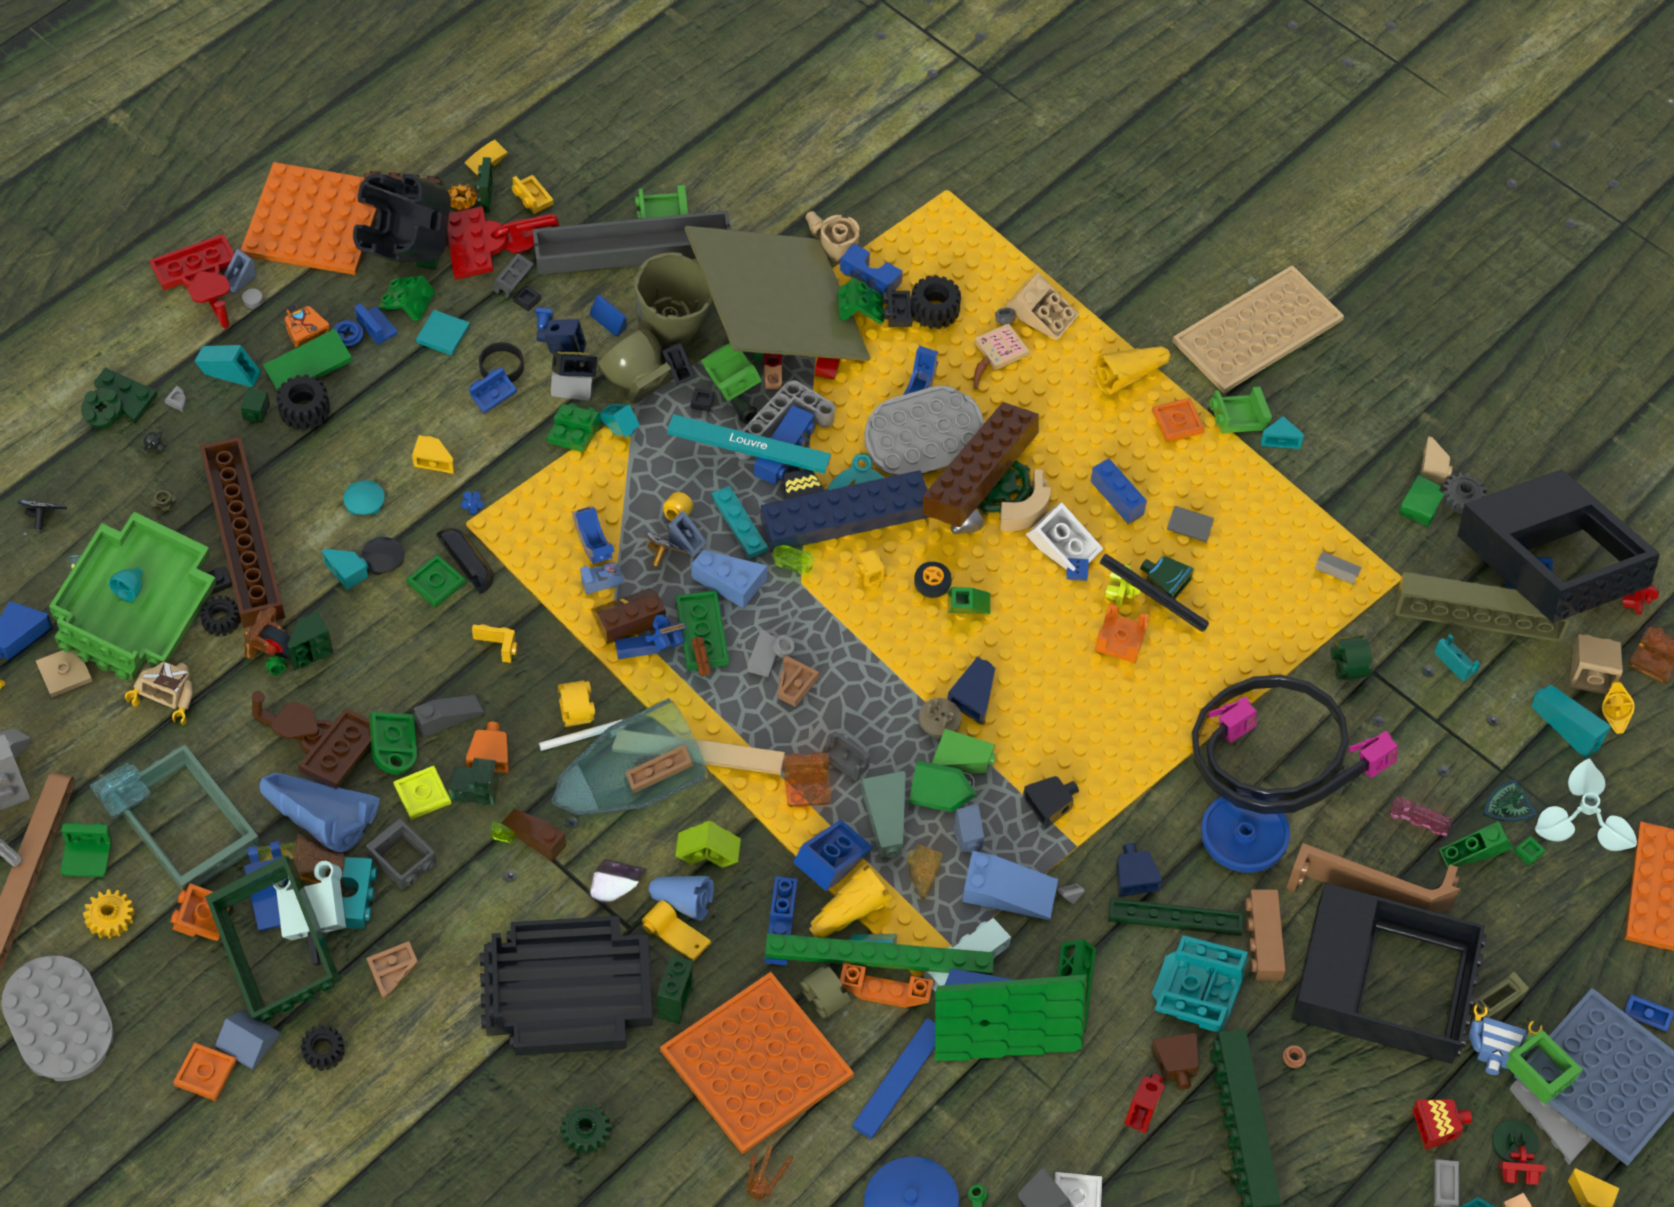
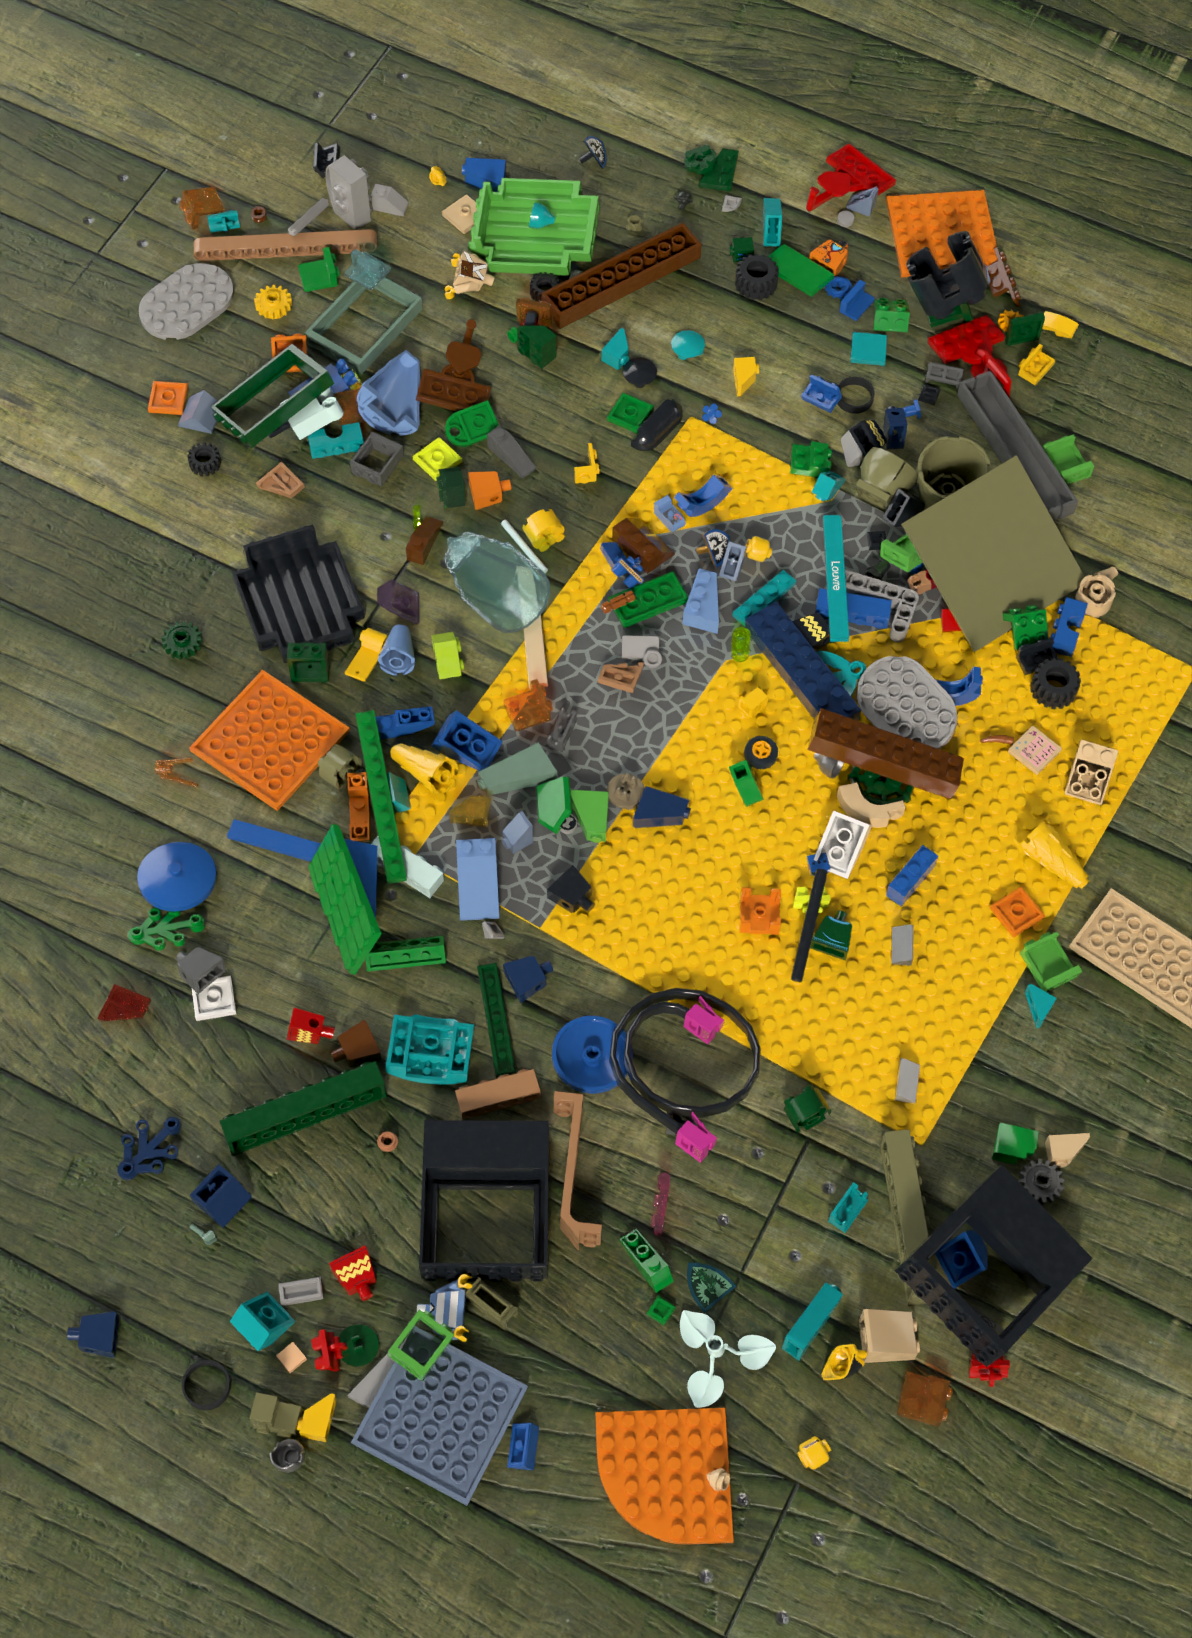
camera: 75 degrees right, 5 degrees up
medium nougat plate [625,744,694,793] -> none
dark grey tile [995,308,1015,324] -> none

